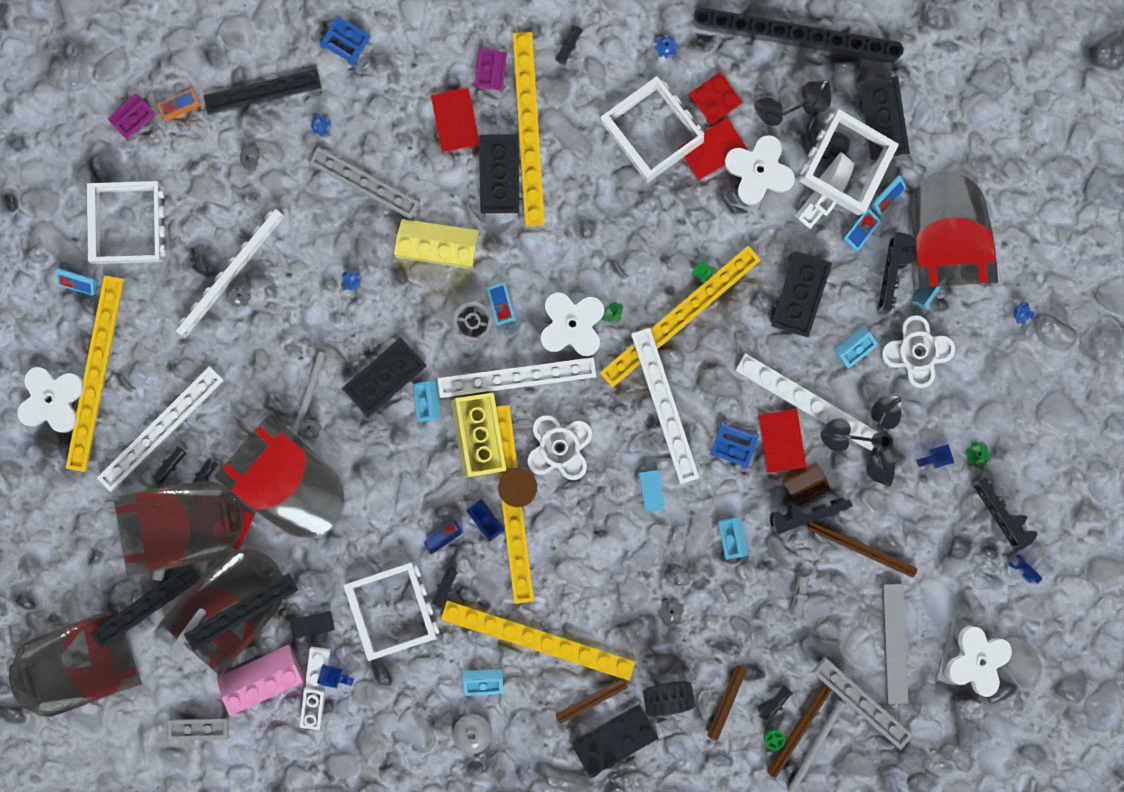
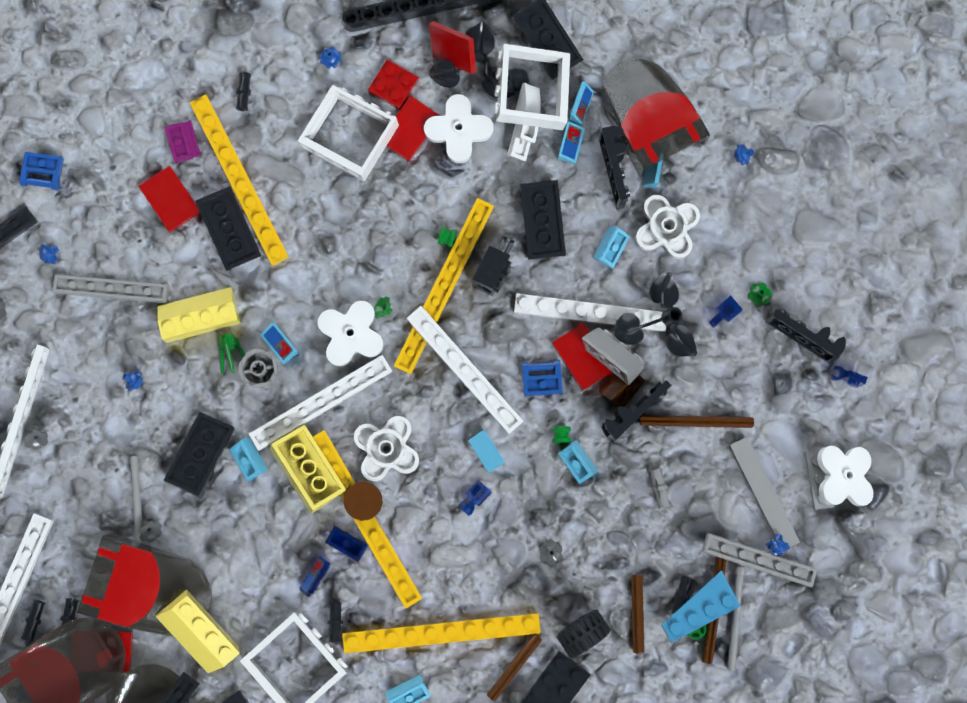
camera: 25 degrees left, 5 degrees down
none -> light yellow slope [156,589,240,673]
none -> green plant [218,333,245,373]
none -> red tile [429,21,476,74]
none -> clear blue plate [459,480,492,516]
none -> black brick [472,236,515,297]
none -> green wheel [552,426,571,444]
none -> light grey slope [582,327,644,385]
none -> dark azure wing [661,571,741,643]
none -> blue plant [766,534,790,555]

